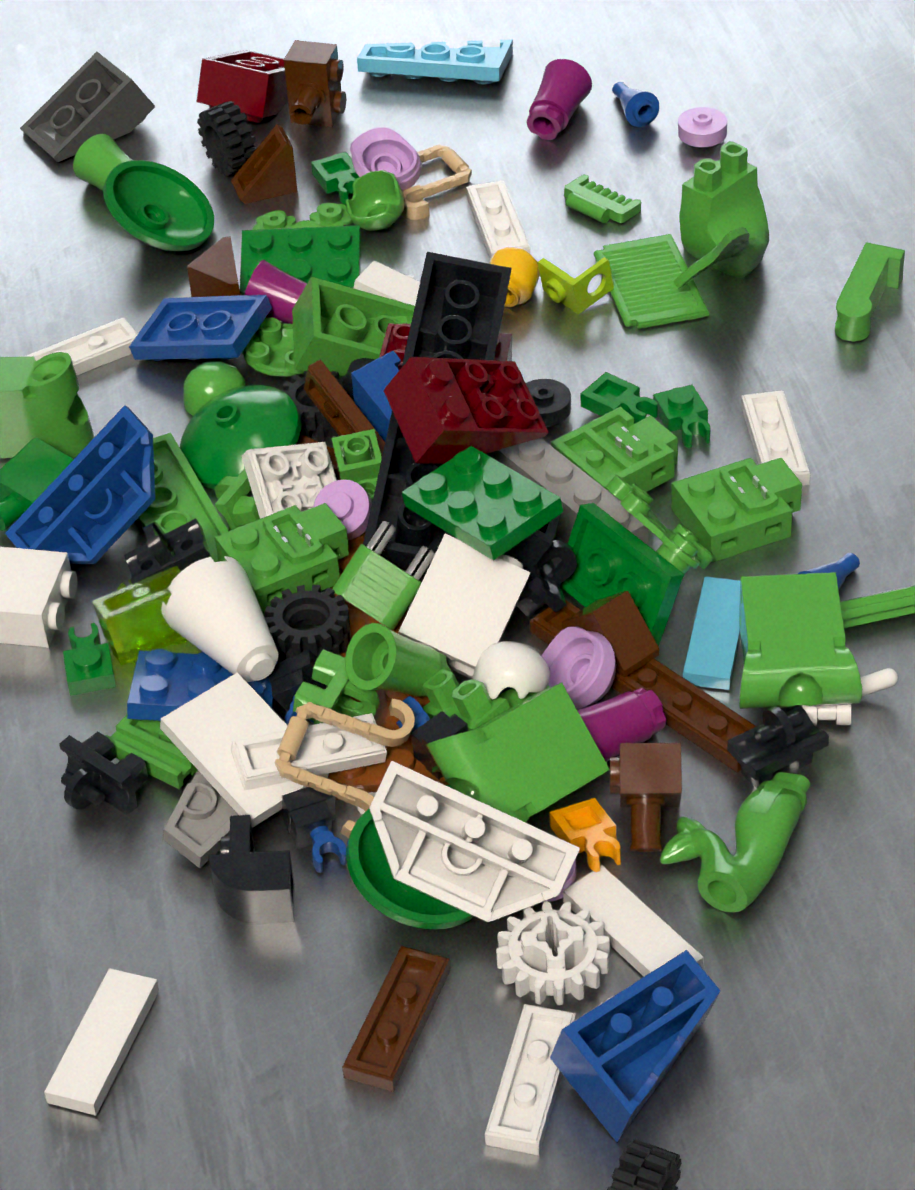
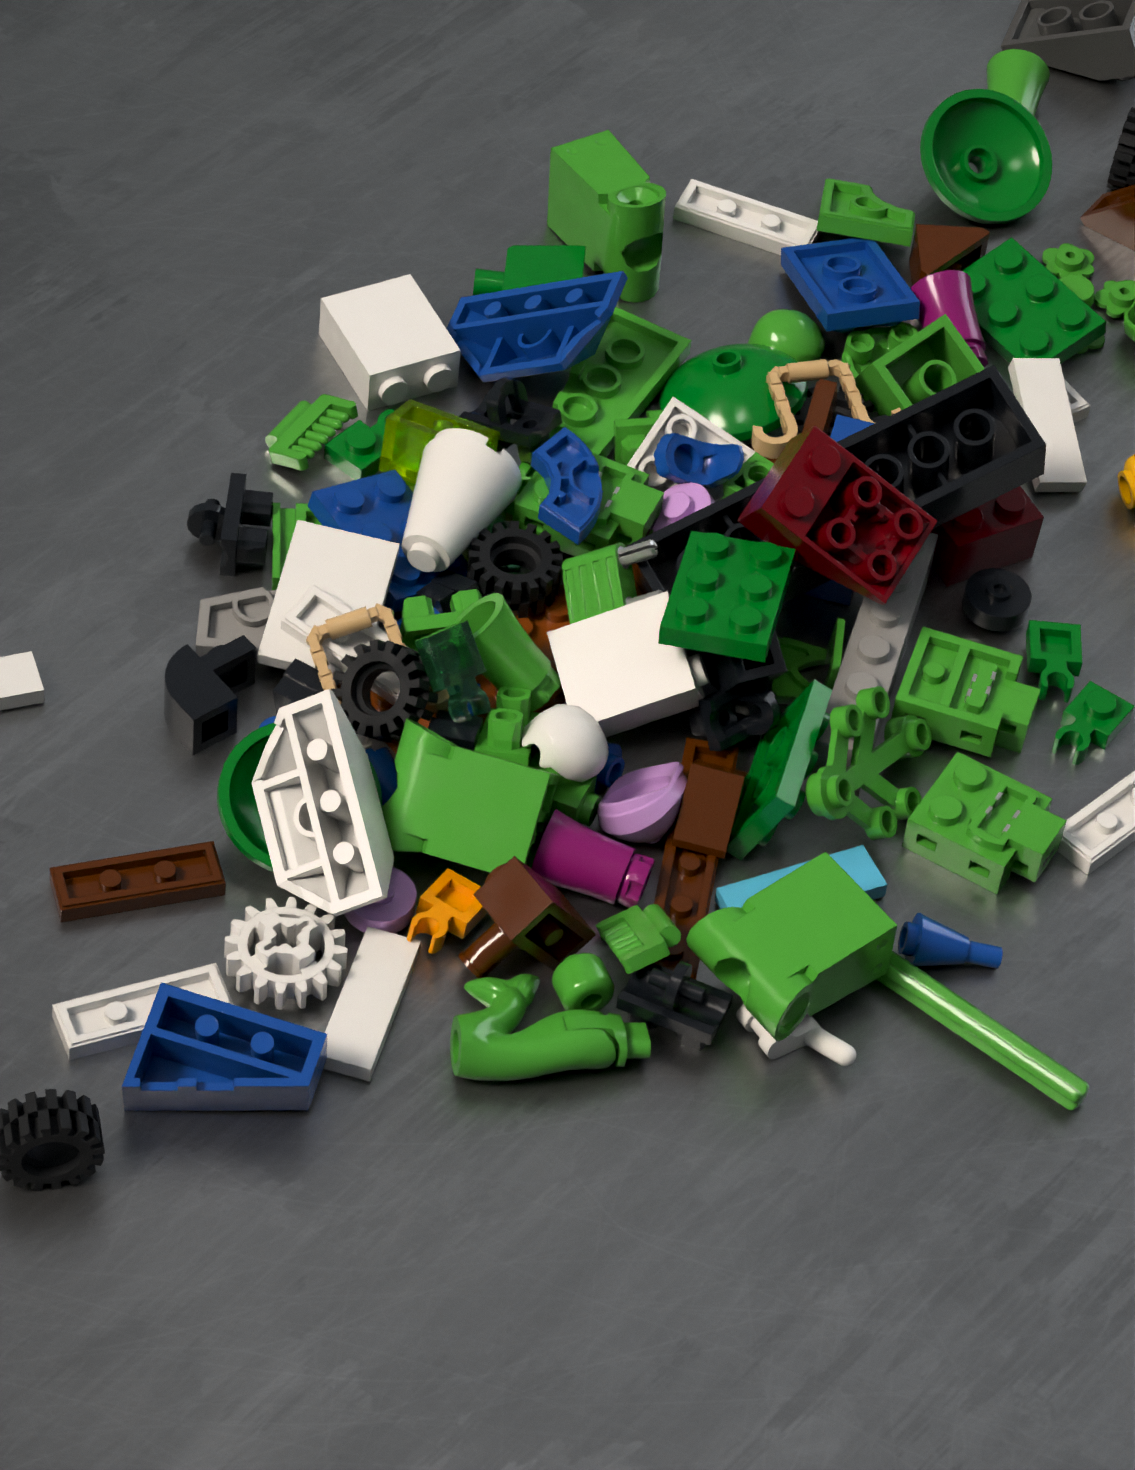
camera: 45 degrees right, 5 degrees up
none -> bright green piece [265,394,358,471]
none -> black tyre [331,640,439,743]
none -> clear green plate [415,620,491,724]
none -> blue tile [531,427,603,545]
none -> bright green piece [552,953,615,1011]
none -> bright green piece [596,904,681,974]
none -> blue hair [654,433,744,489]
none -> tan piece [752,359,901,459]
none -> bright green tile [816,178,915,247]

